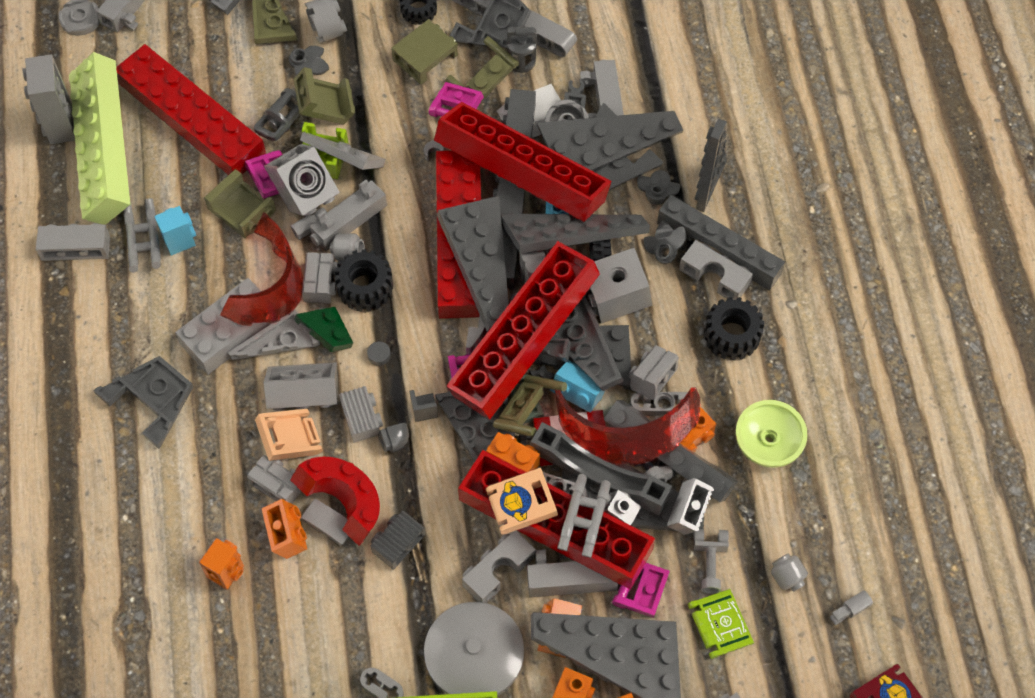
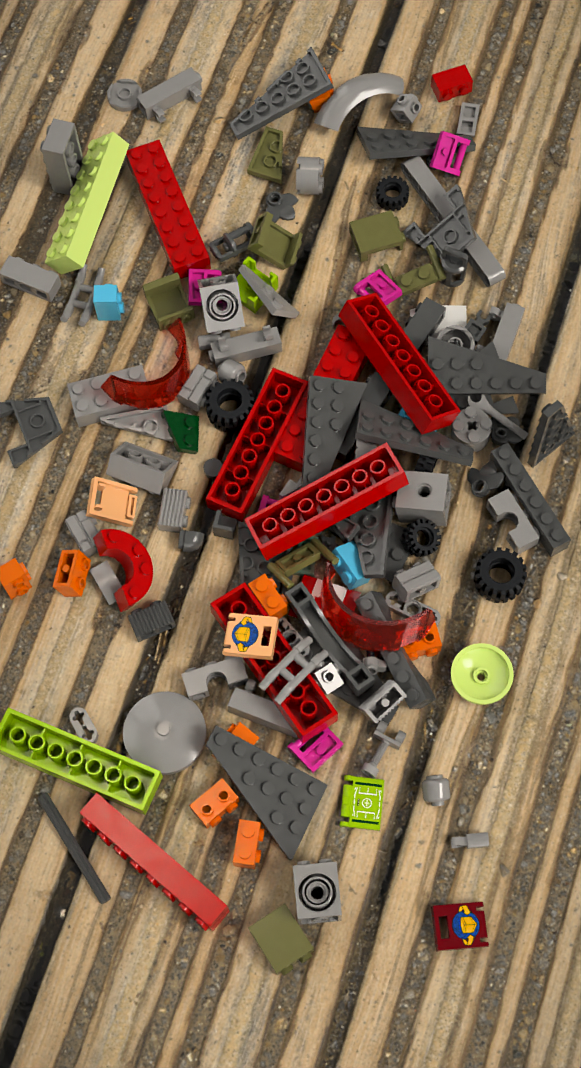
camera: 30 degrees right, 5 degrees up
none -> red brick [206,368,308,522]
none -> black tyre [402,519,441,557]
none -> light grey brick [451,406,492,452]
none -> light grey piece [467,394,529,440]

